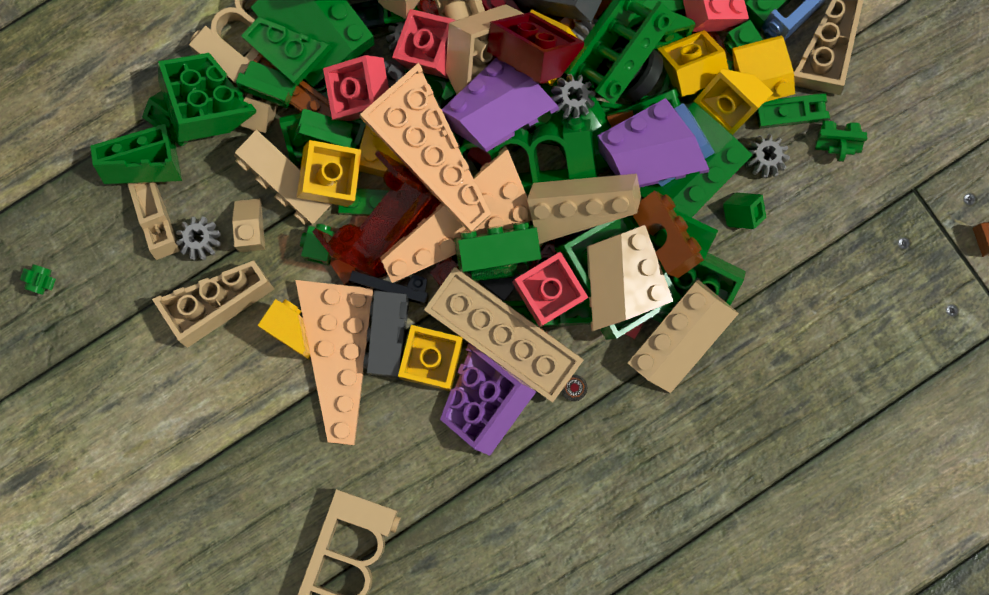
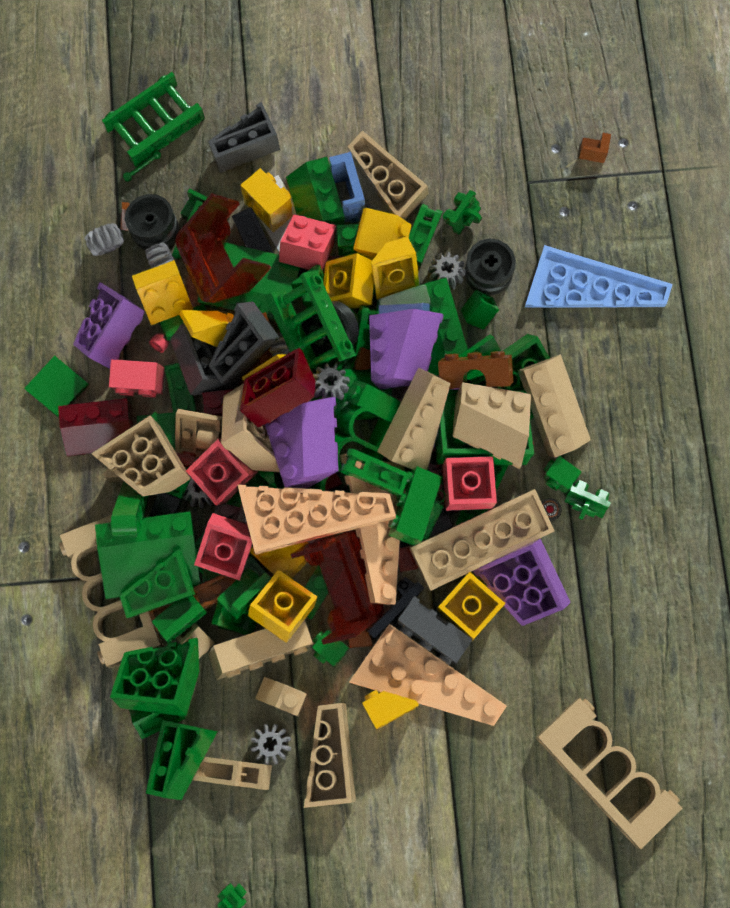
camera: 60 degrees left, 5 degrees down
none -> green plate [341,448,409,497]
none -> pearl dark grey wheel [465,238,516,296]
none -> light blue wing [524,245,672,308]
none -> green brick [543,456,582,495]
none -> green hips [564,480,611,520]

